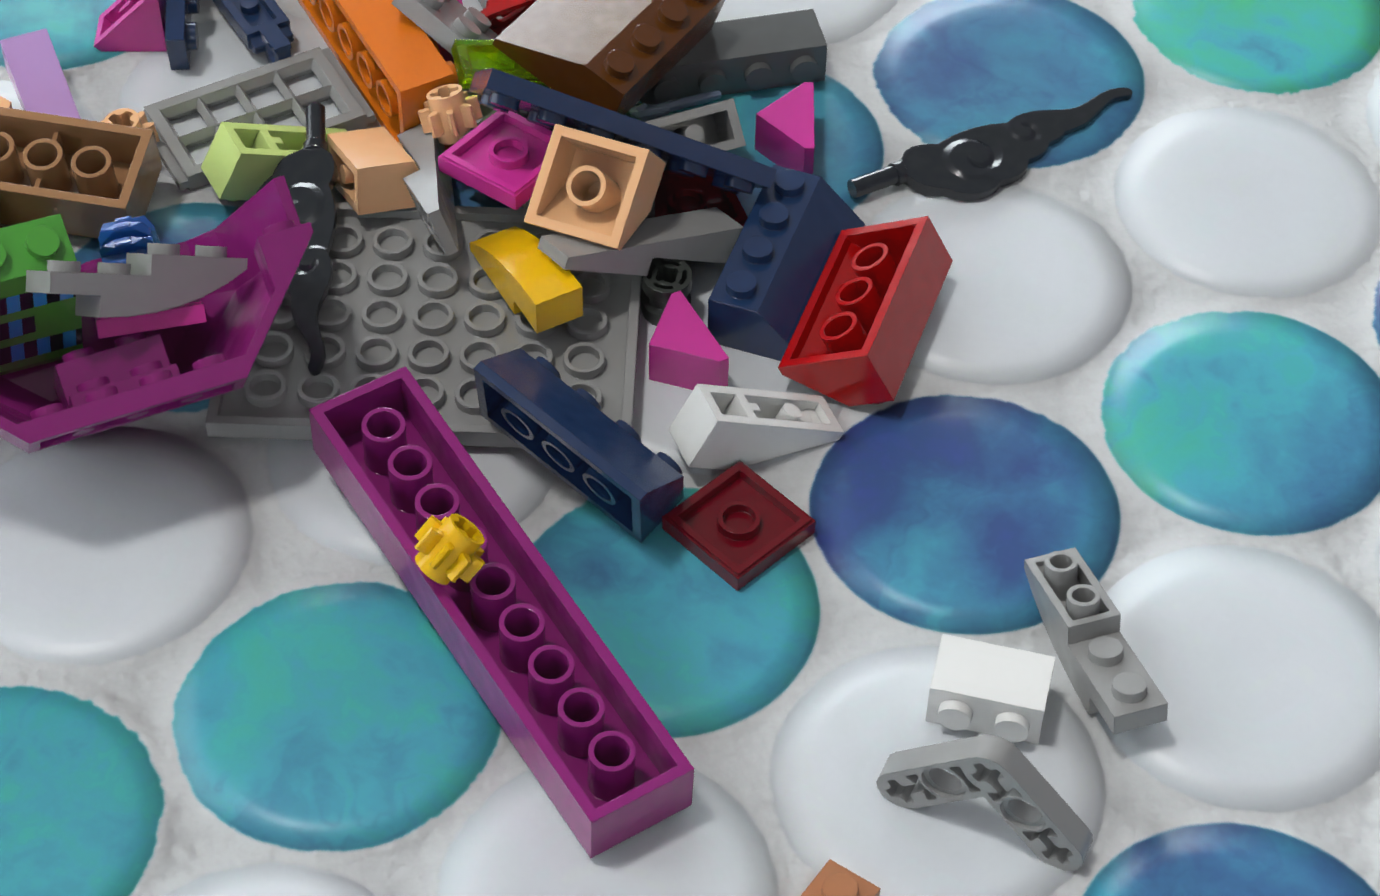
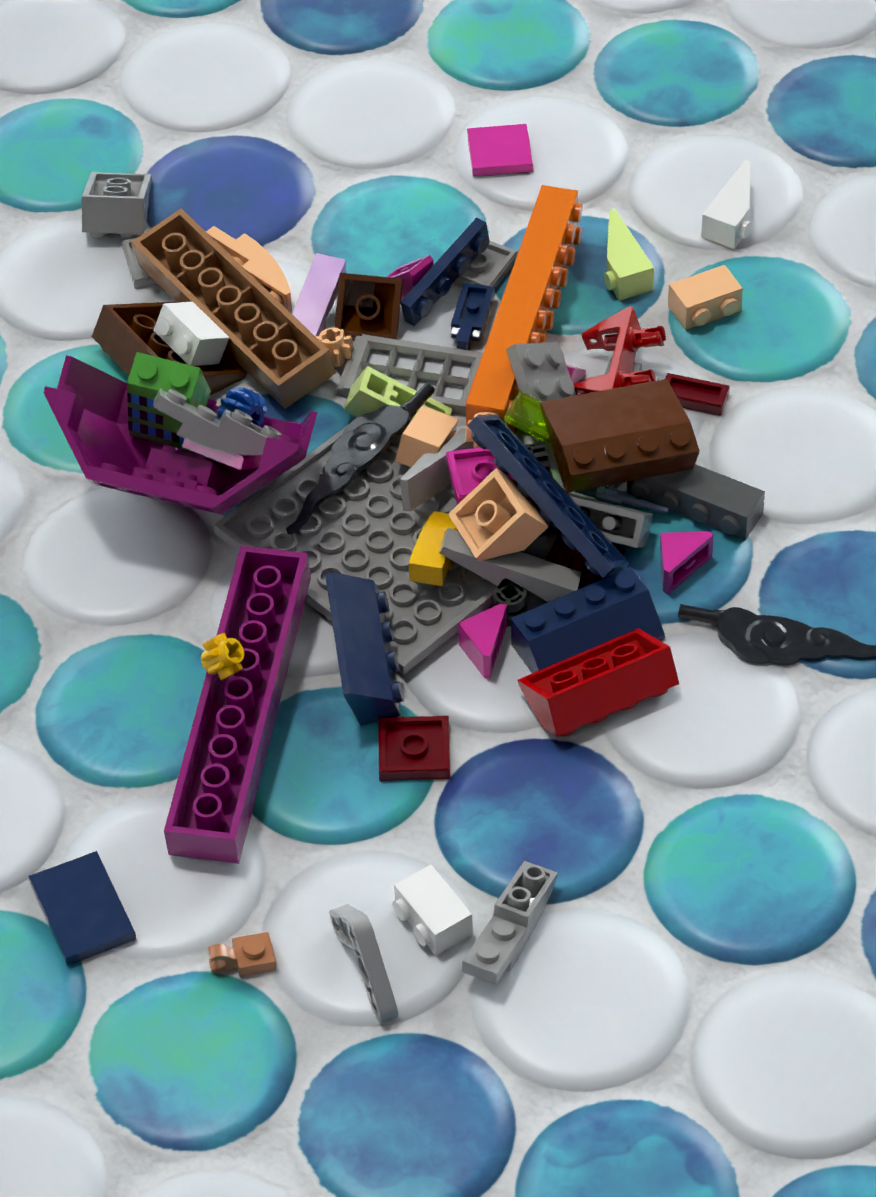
camera: 45 degrees right, 0 degrees up
white slope [668,383,844,470] -> none
none -> reddish brown slope [335,273,403,339]

